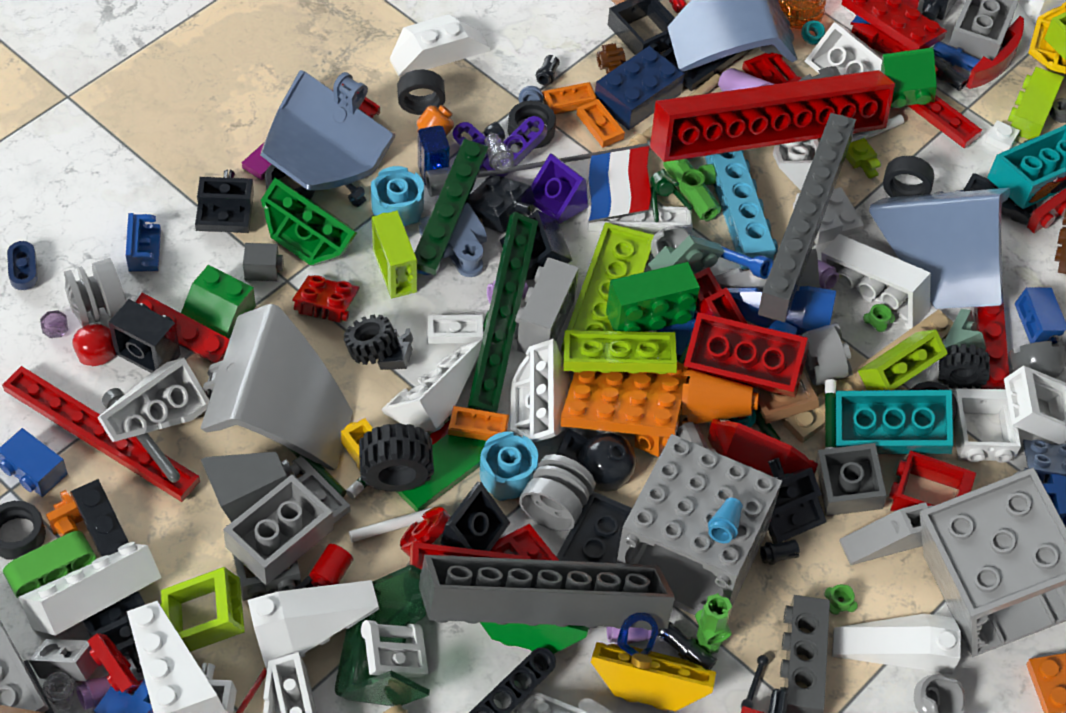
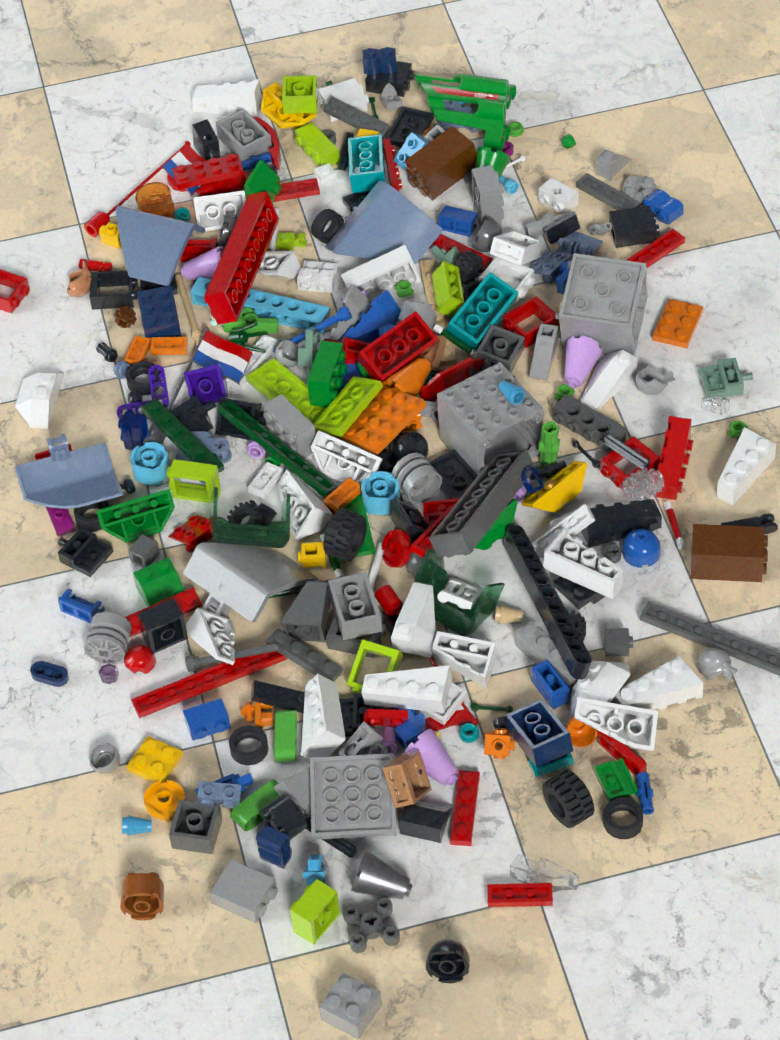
camera: 50 degrees left, 5 degrees down
black tyre [397,69,446,115] -> none
orange head [416,105,454,144] -> none
clear cone [484,134,514,172] -> none
dark grey brick [758,113,856,322] -> none
none -> clear green windscreen [209,487,290,548]
none -> dark grey plate [266,629,343,682]
none -> lavender cone [564,335,603,388]

